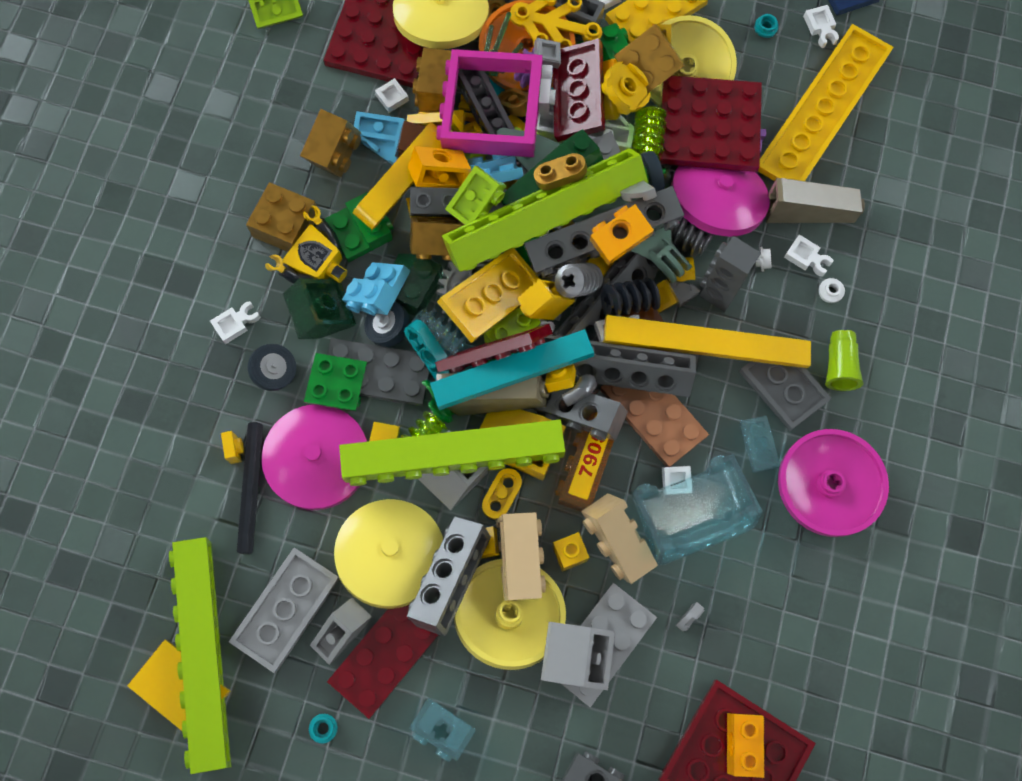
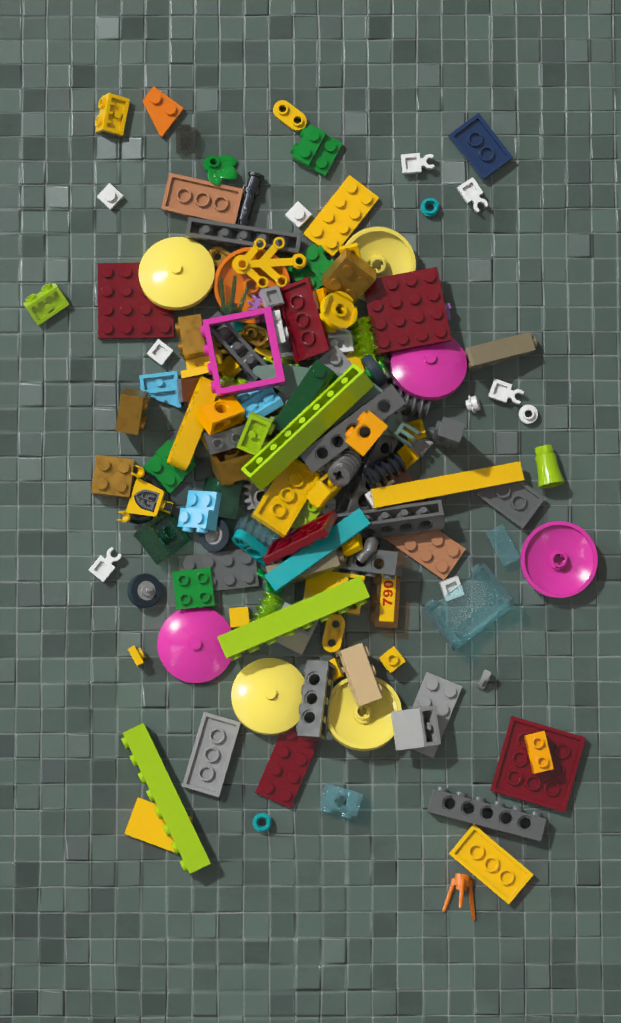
camera: 15 degrees left, 10 degrees up
black axle [236,422,263,554] -> none
light grey slope [310,598,372,665] -> none
pearl gold plate [534,153,587,190] -> none
tan wedge [581,493,658,584] -> none
light grey tile [620,181,657,202] -> none
yellow plate [758,24,894,181] -> none

